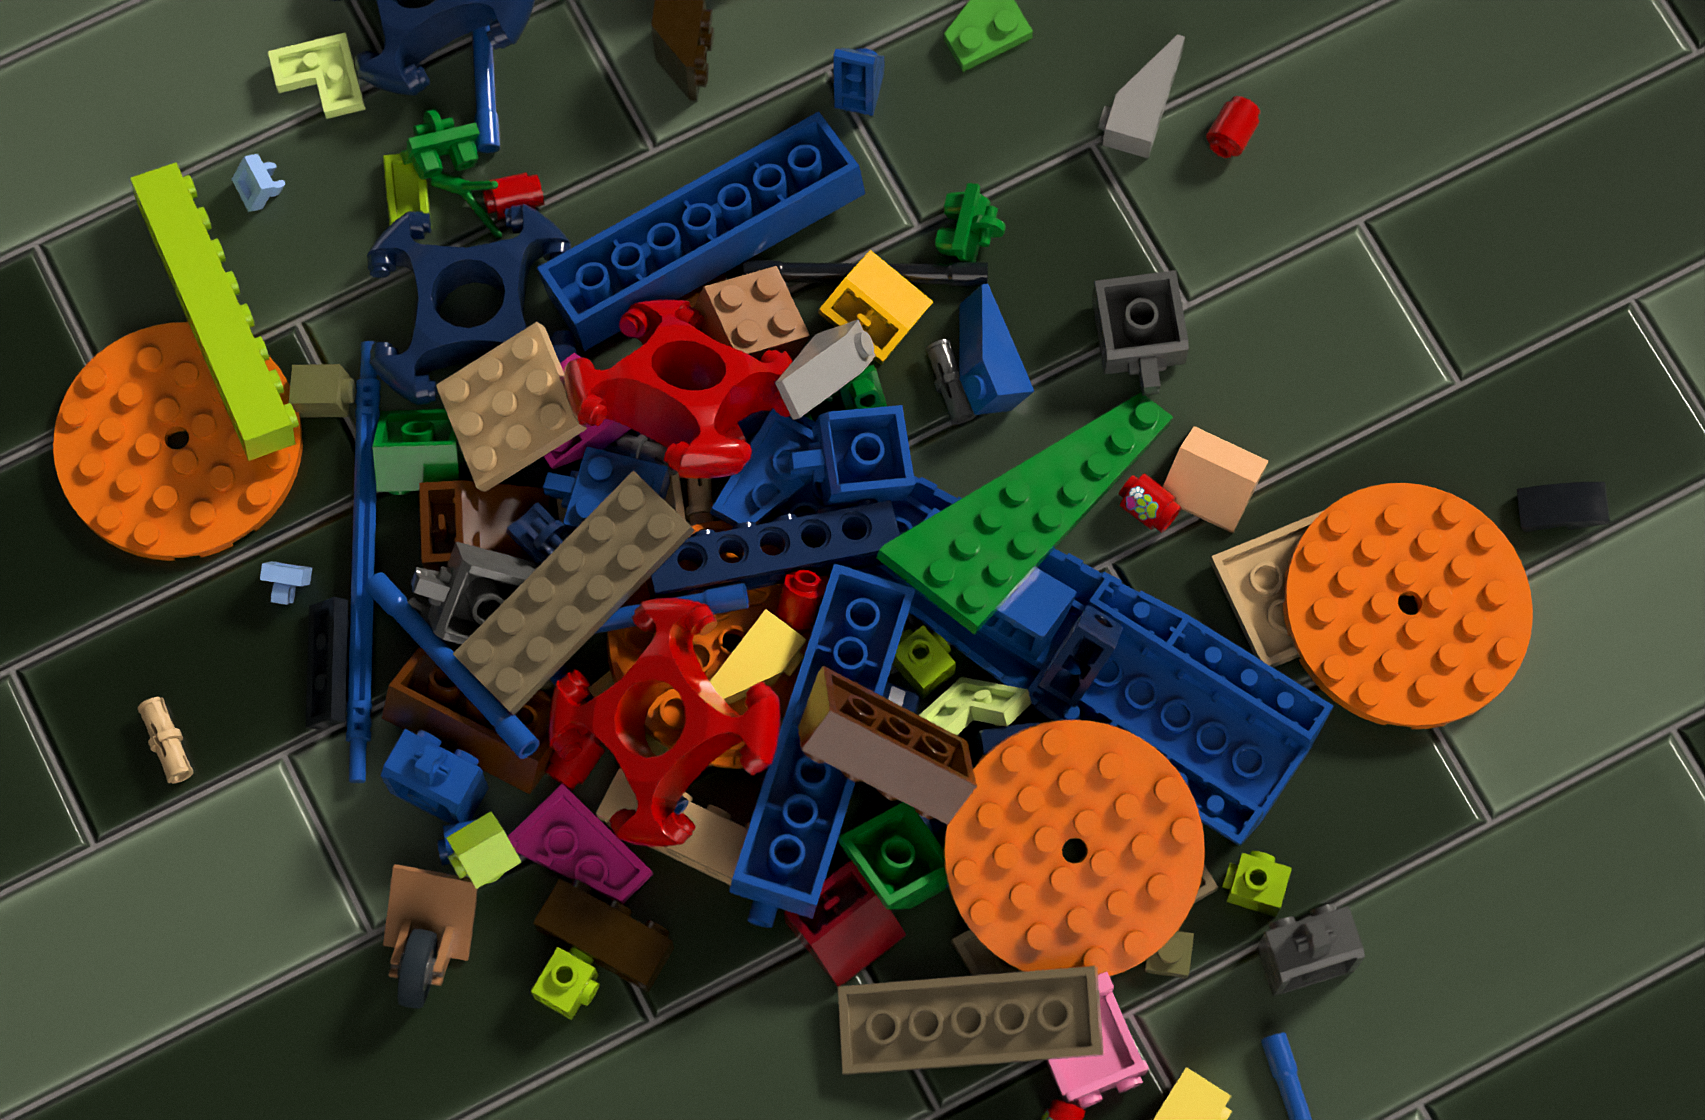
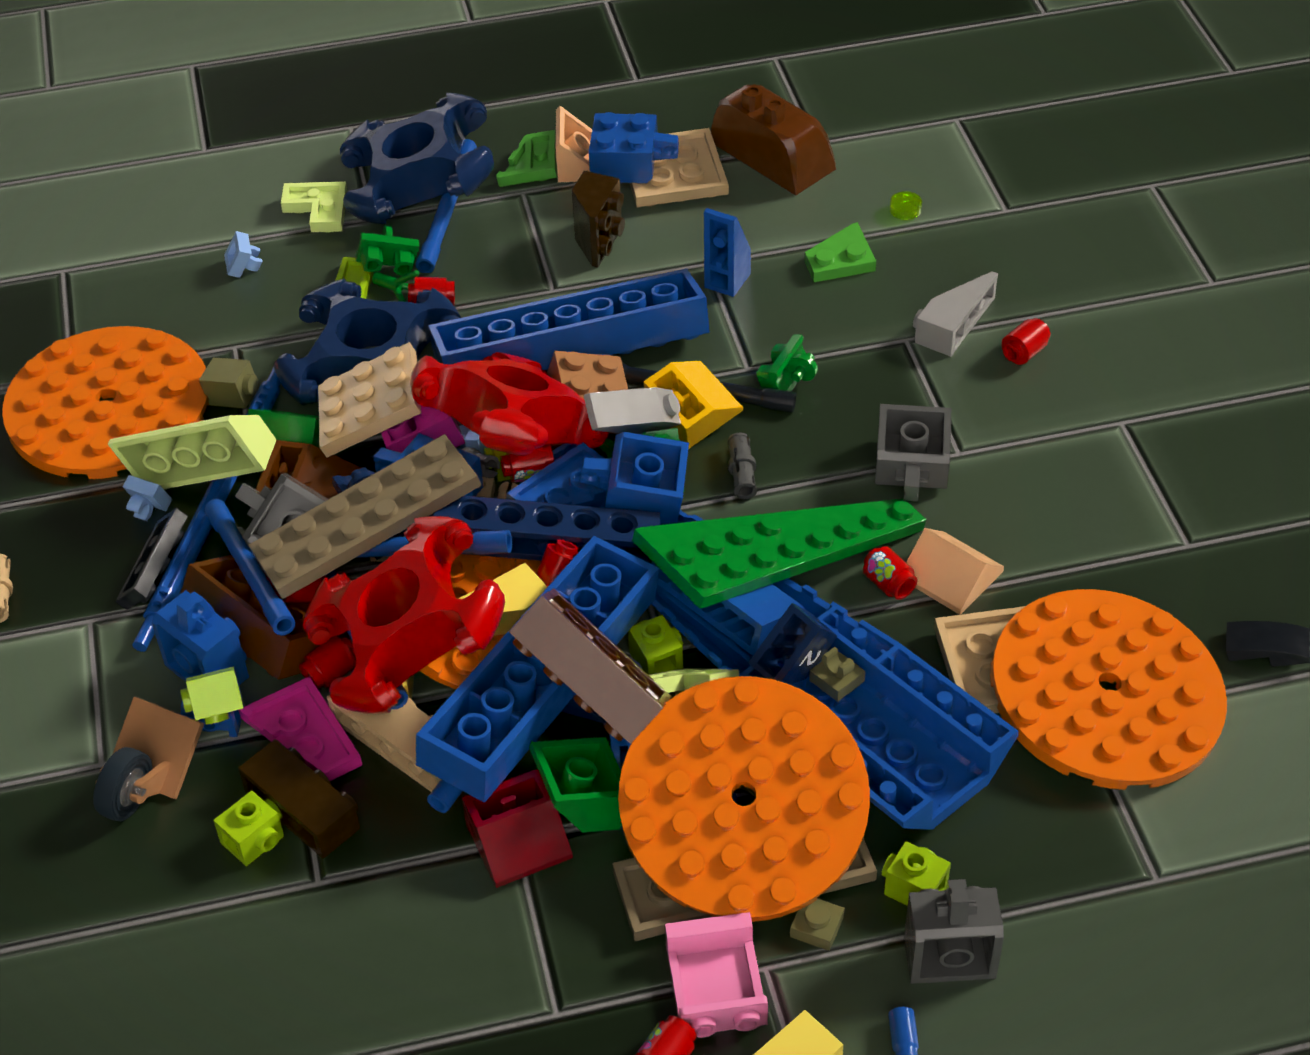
camera: 15 degrees right, 25 degrees down
lime brick [130,162,299,461] -> none
dark tan plate [838,966,1104,1075] -> none
blue slope [959,284,1034,415] -> none
none -> yellowish green slope [108,415,276,489]
none -> olive tile [809,647,865,702]

